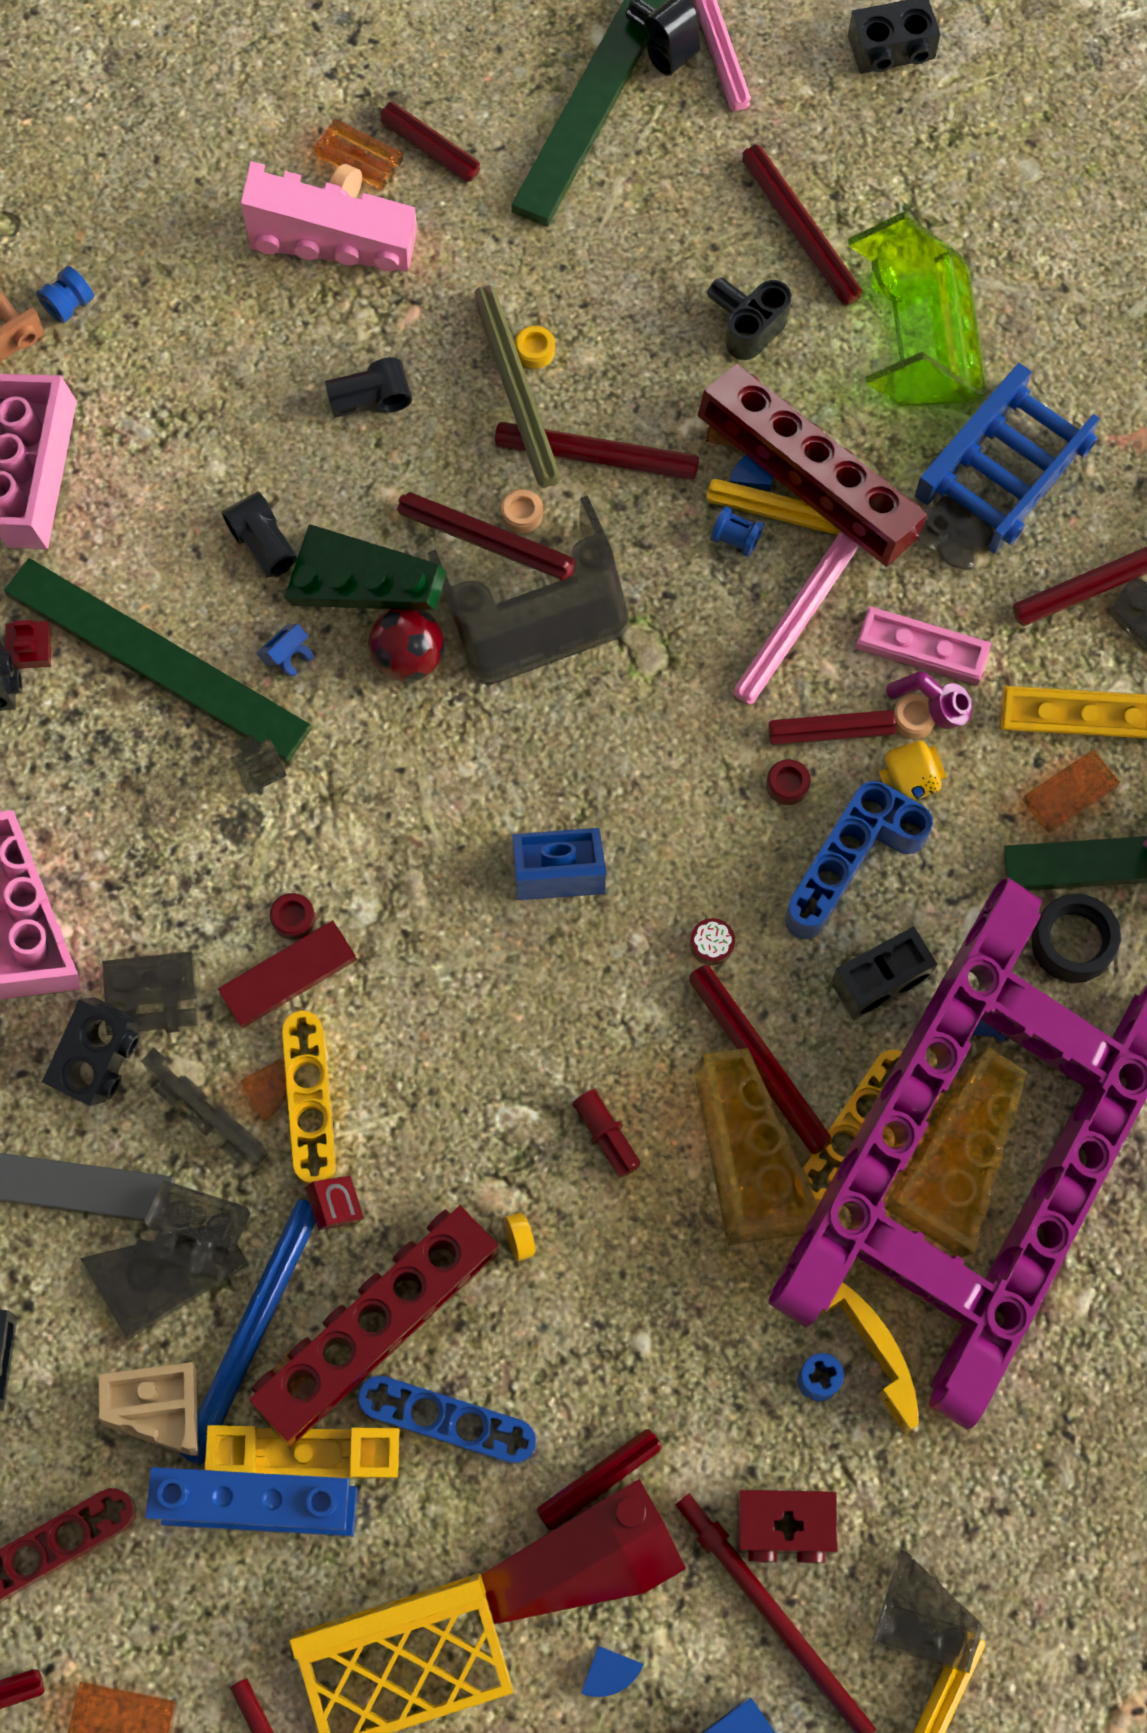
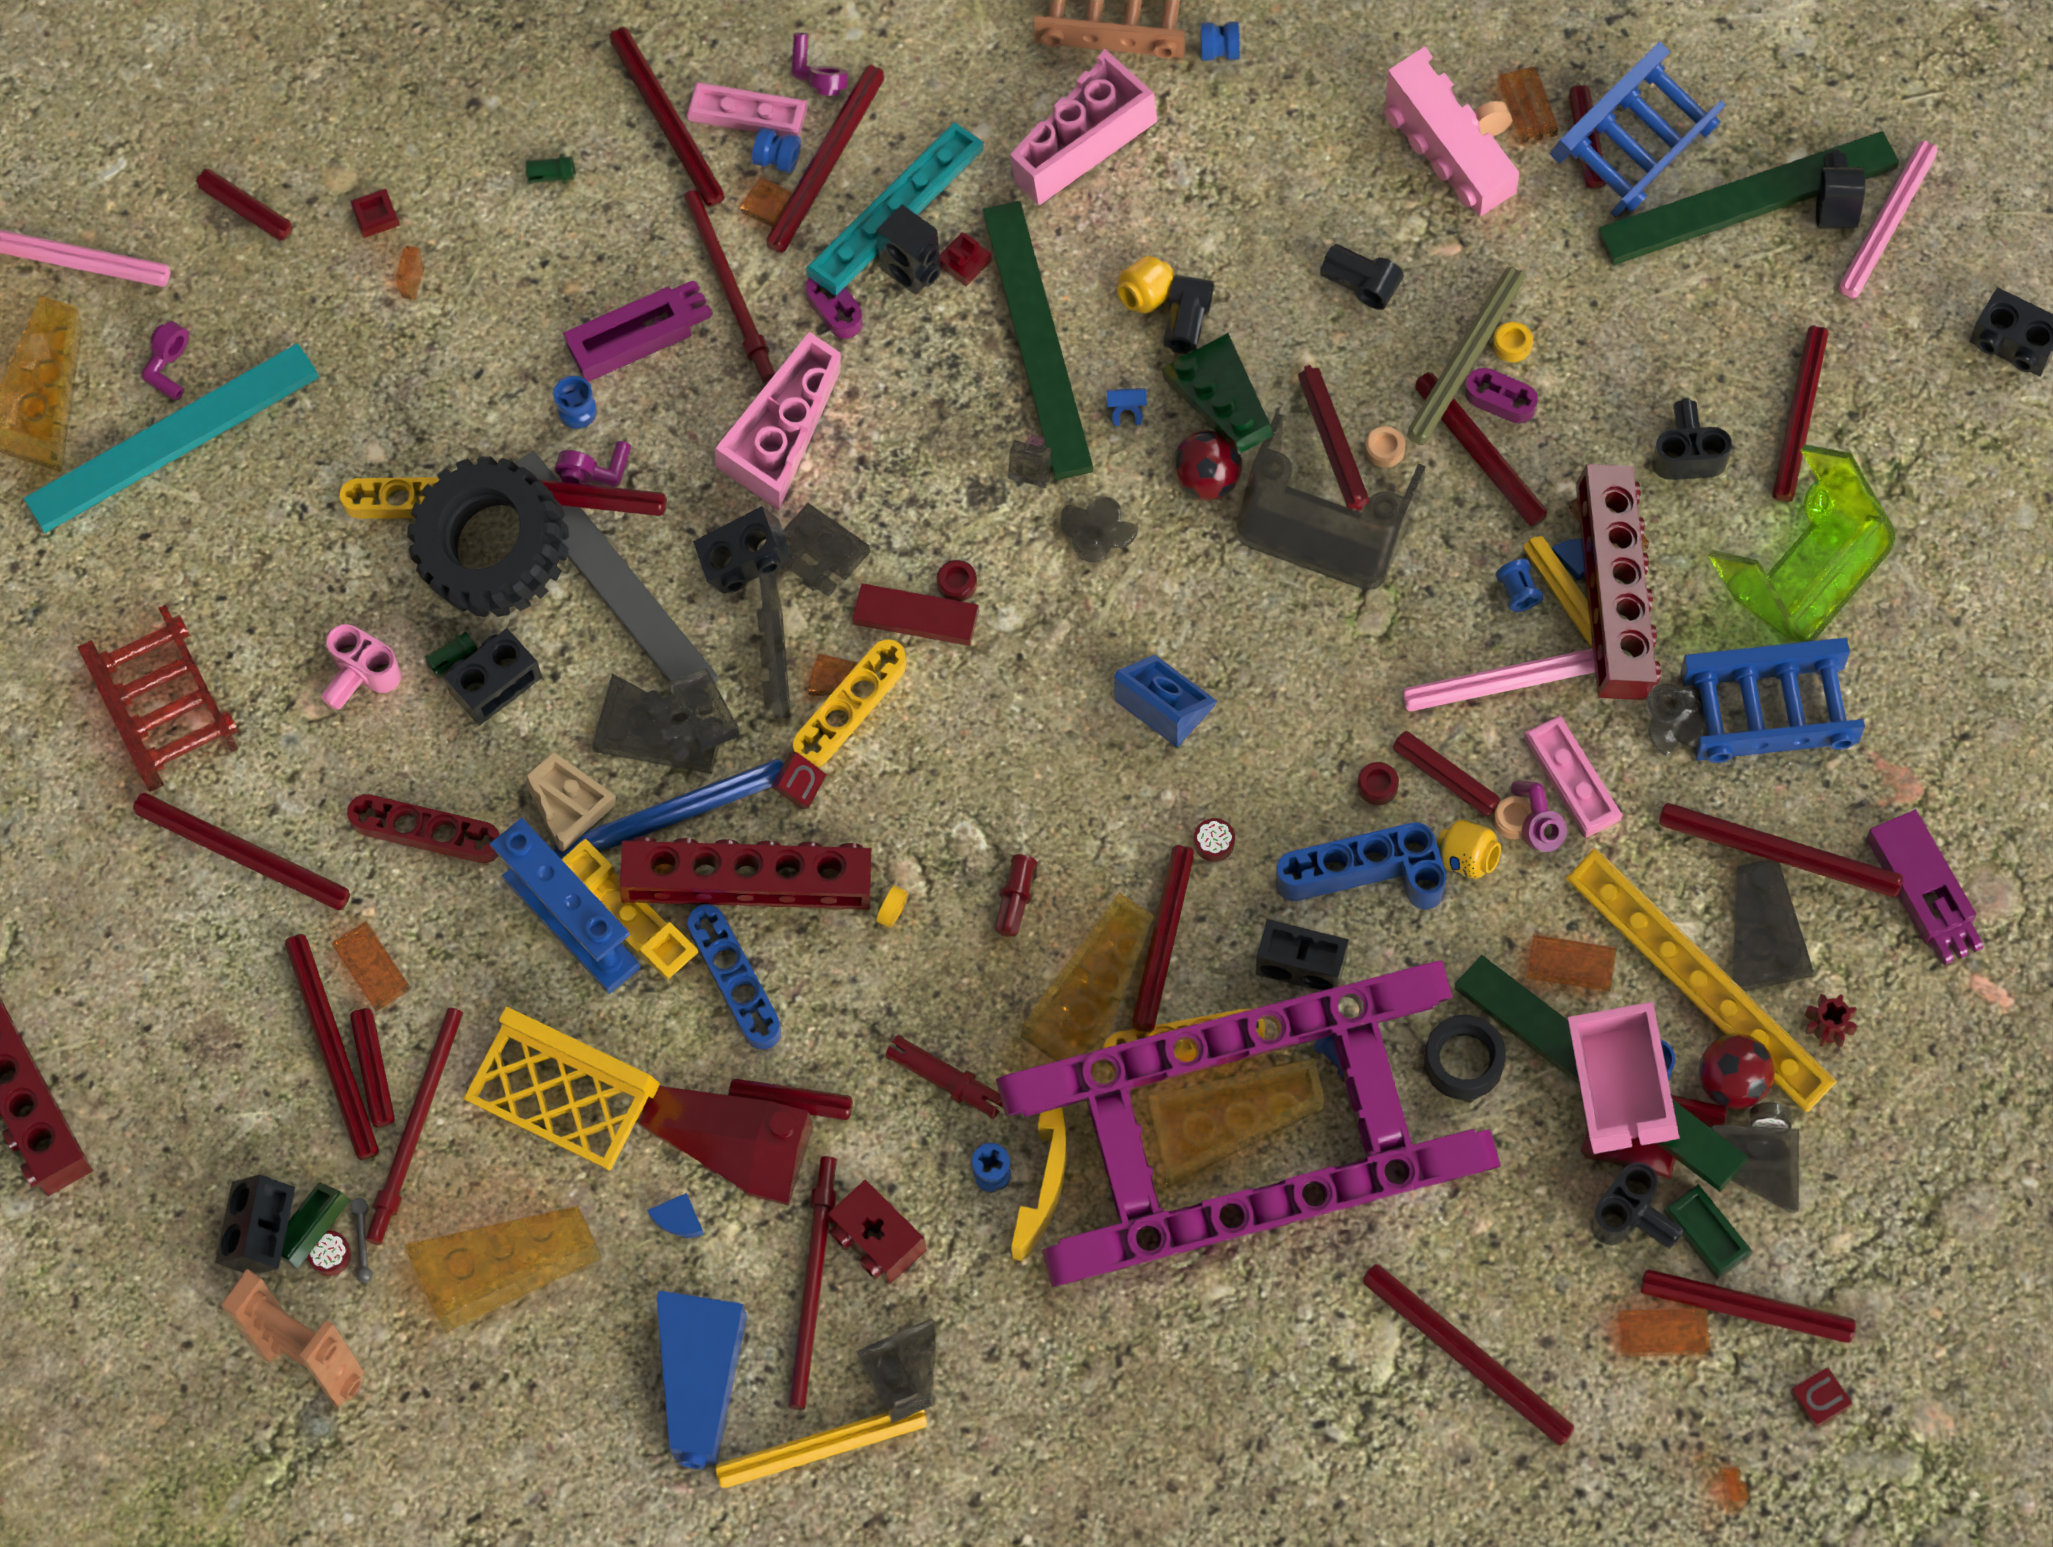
camera: 50 degrees right, 5 degrees down
none -> dark red pin [885,1035,1003,1119]
none -> clear smoke plate [1060,497,1138,562]
none -> yellow head [1117,255,1174,314]
none -> magenta beam [1465,368,1538,424]
none -> blue fence [1549,41,1726,218]

